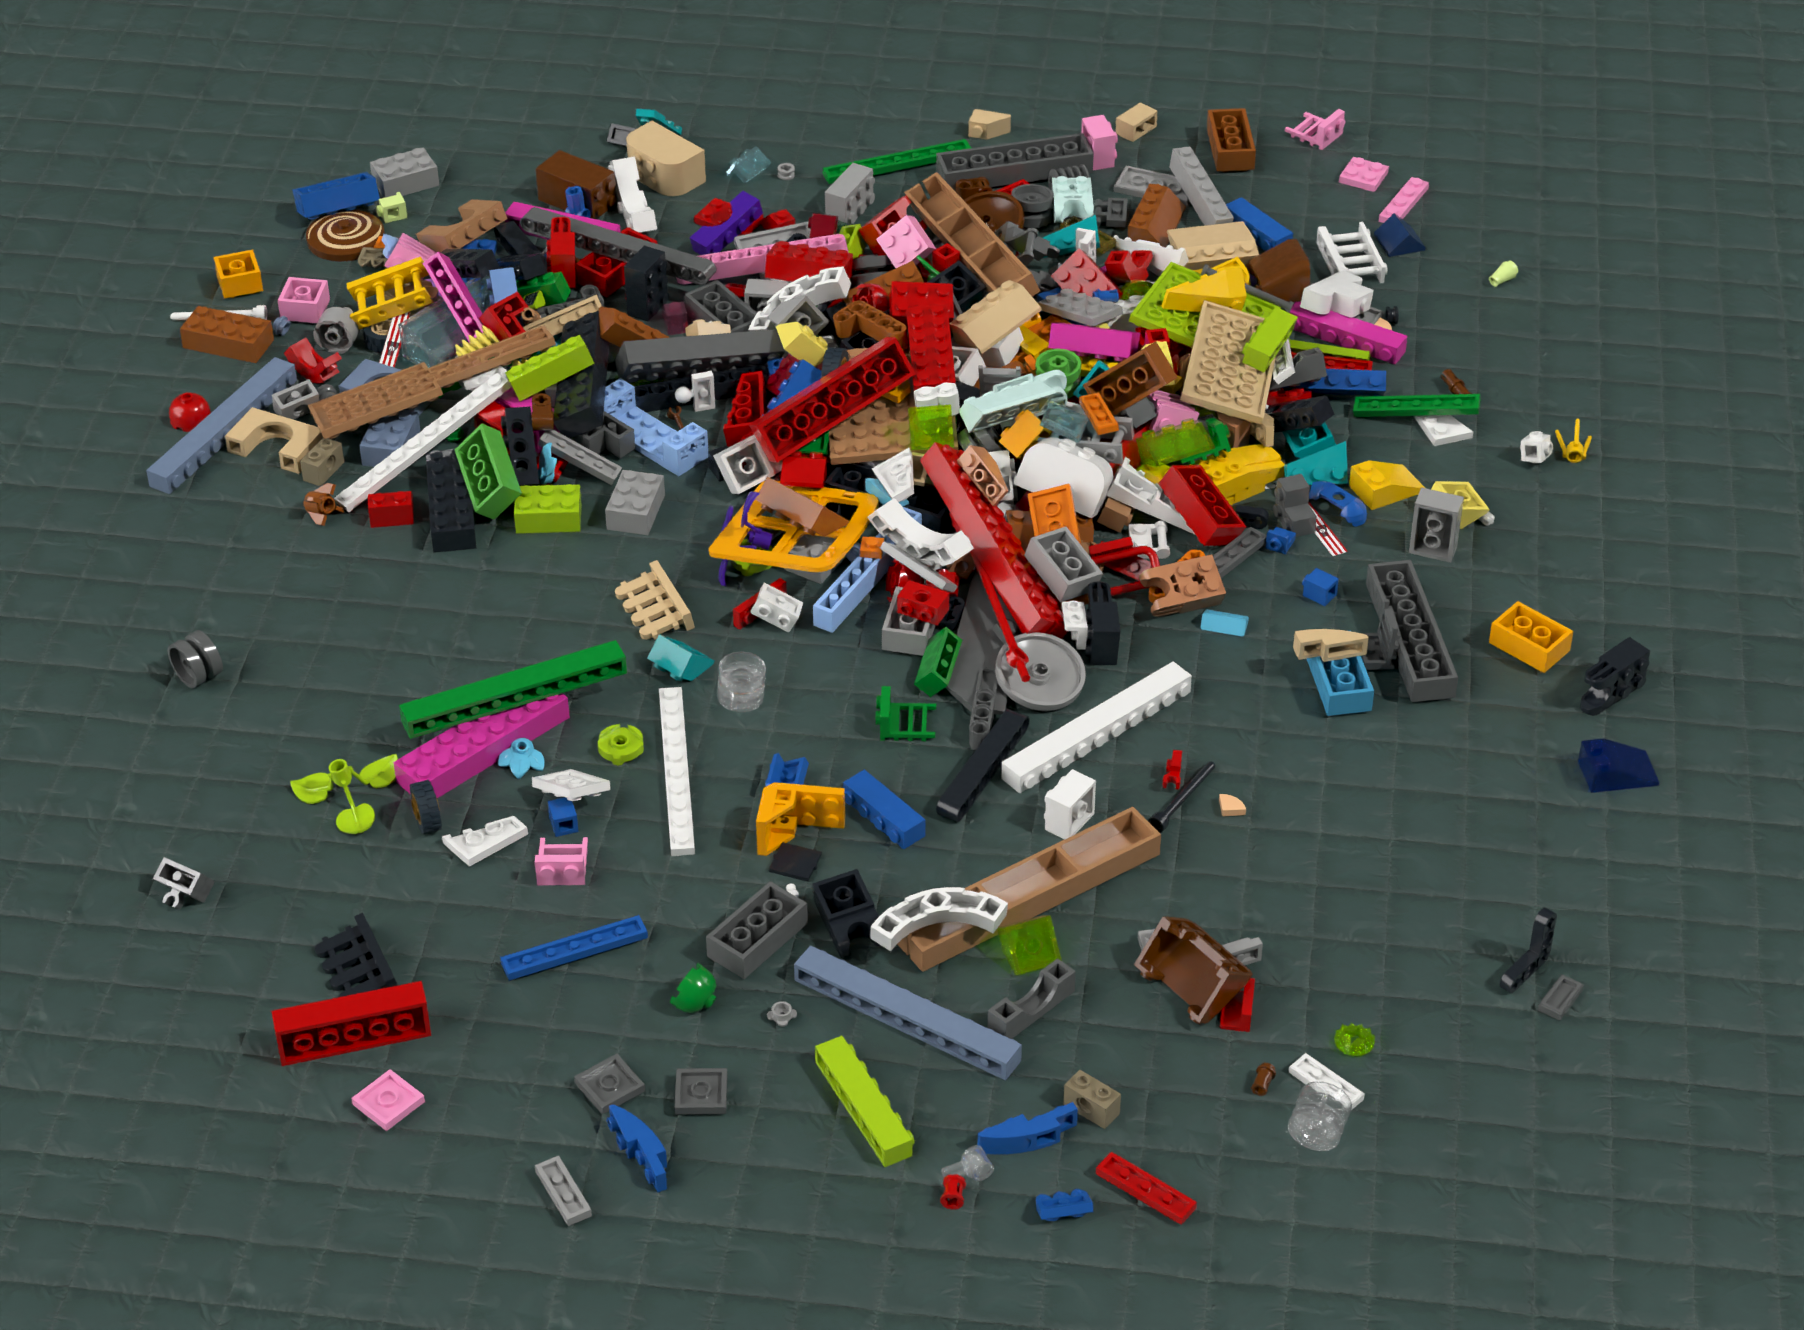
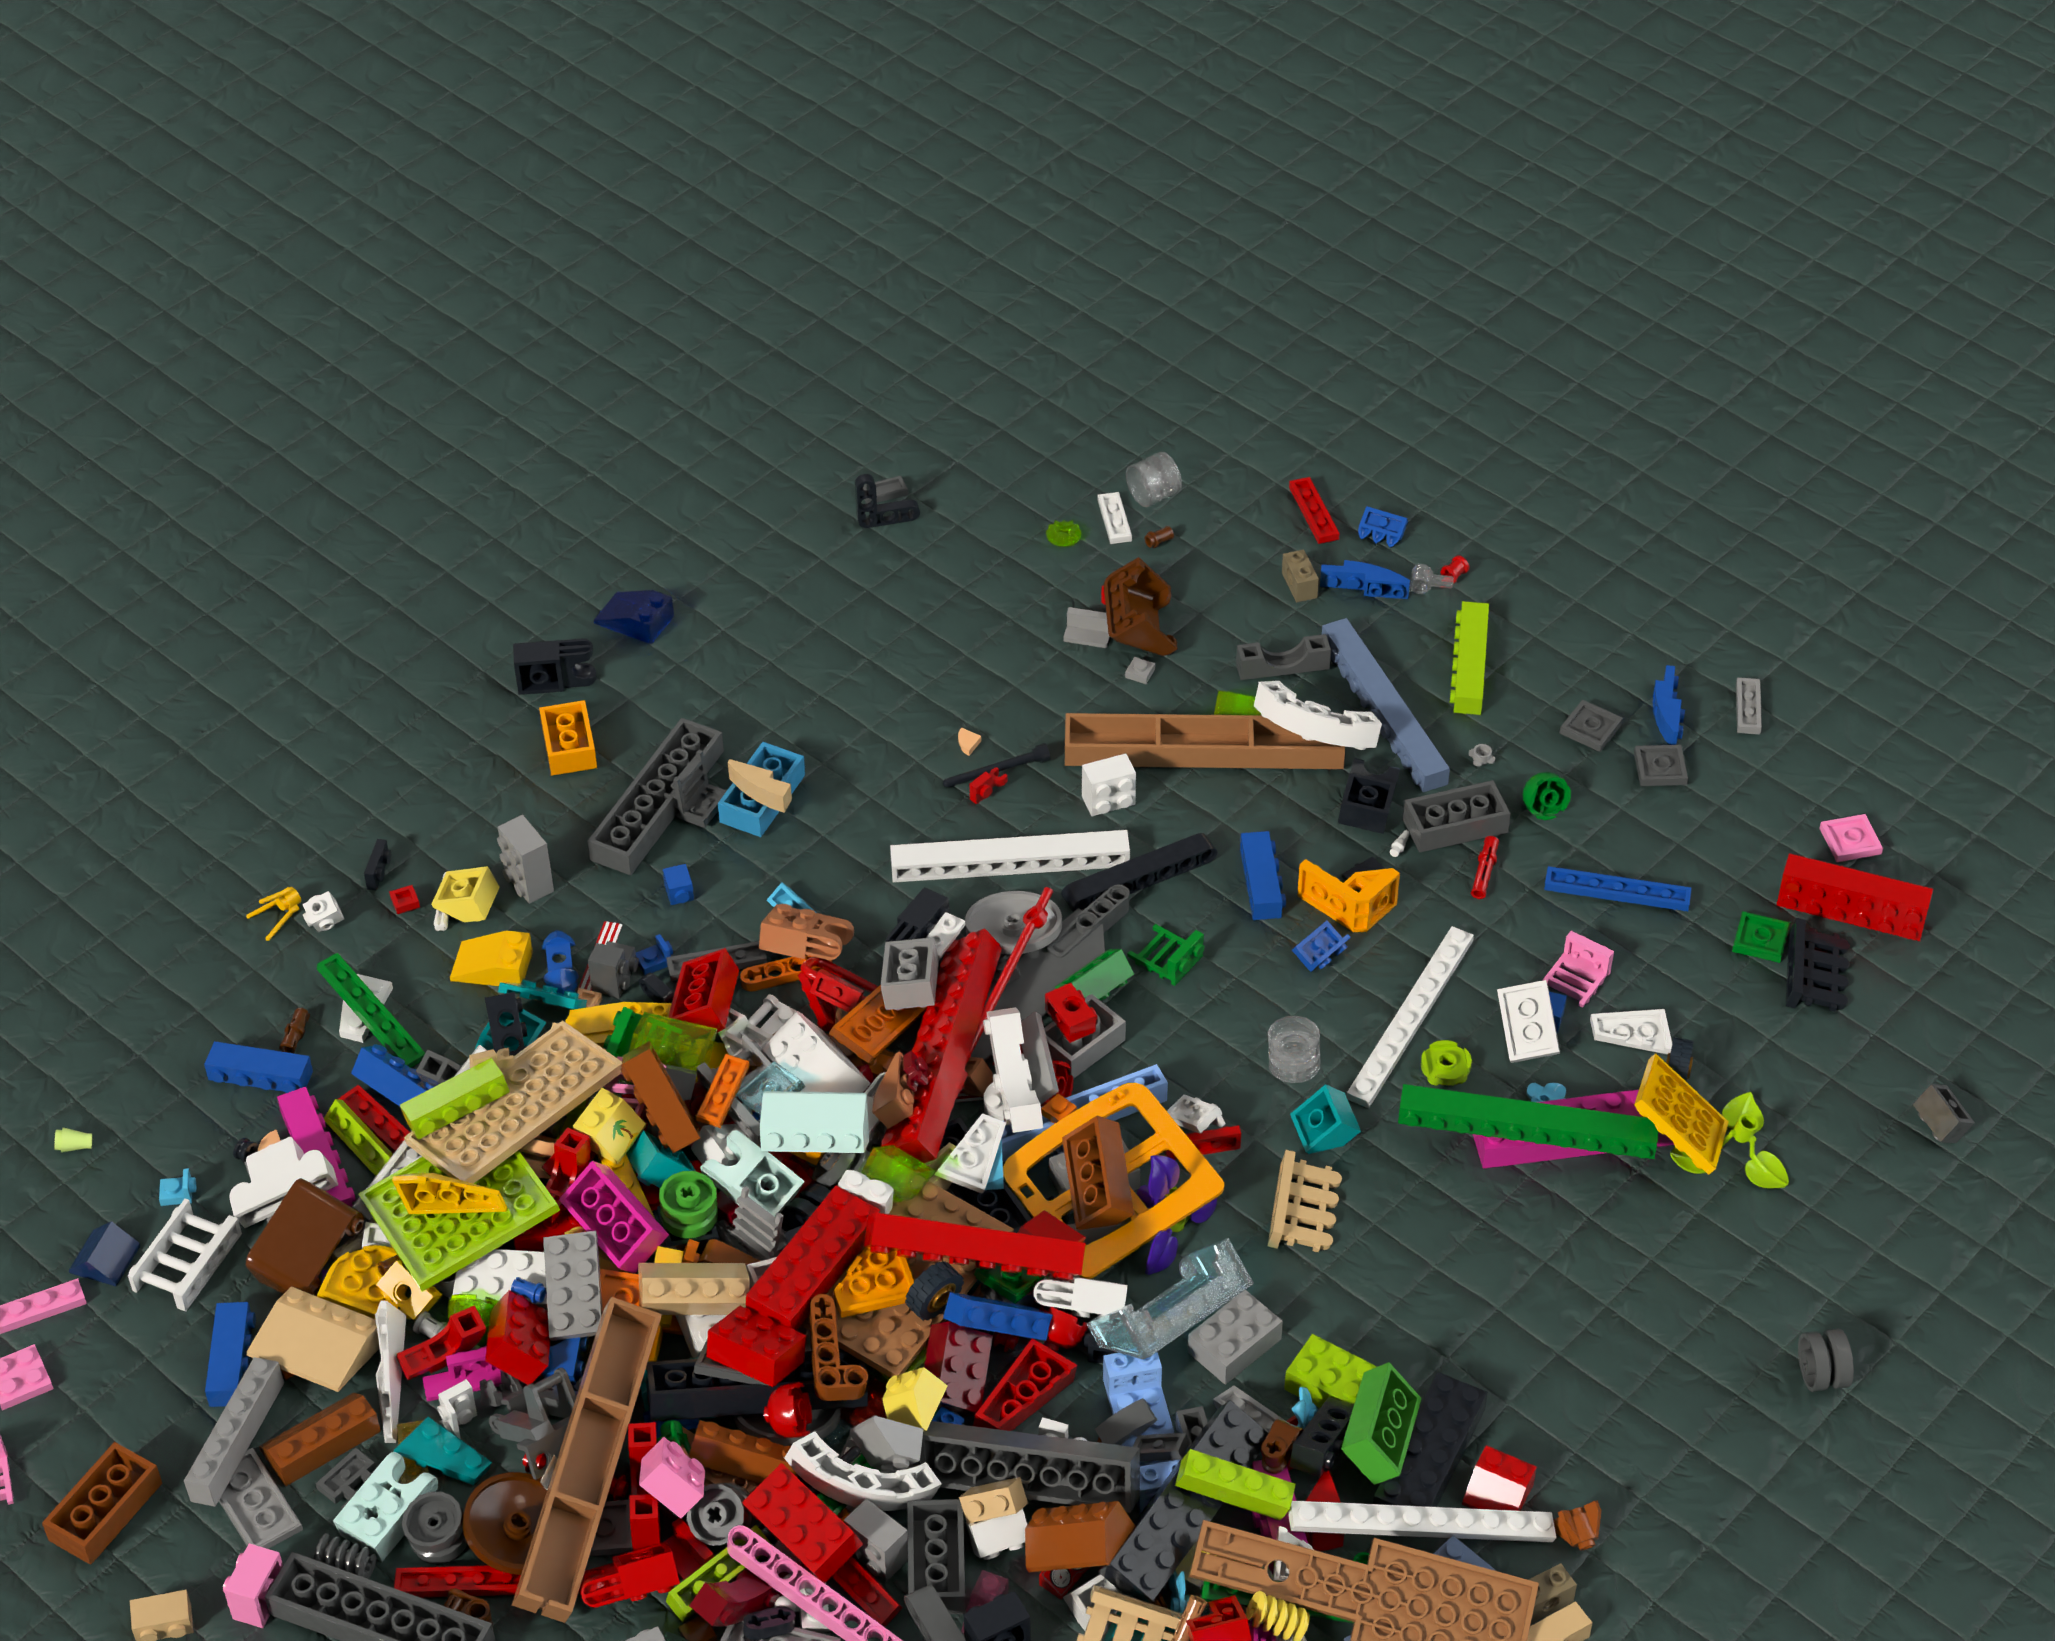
camera: 145 degrees left, 5 degrees up
dark grey bar [1201,264,1294,313] -> none
none -> medium azure bracket [159,1168,197,1206]
none -> blue brick [204,1041,313,1093]
none -> black plate [364,839,392,891]
none -> red plate [389,885,420,914]
none -> tan plate [469,1048,514,1069]
none -> dark red plate [903,1050,928,1092]
none -> clear windscreen [1087,1238,1254,1359]
none -> dark grey slope [1095,1398,1157,1445]
none -> dark grey plate [1133,1432,1190,1462]
none -> red pin [1471,836,1500,899]
none -> yellow plate [1634,1053,1729,1175]
none -> green tile [1732,911,1790,963]

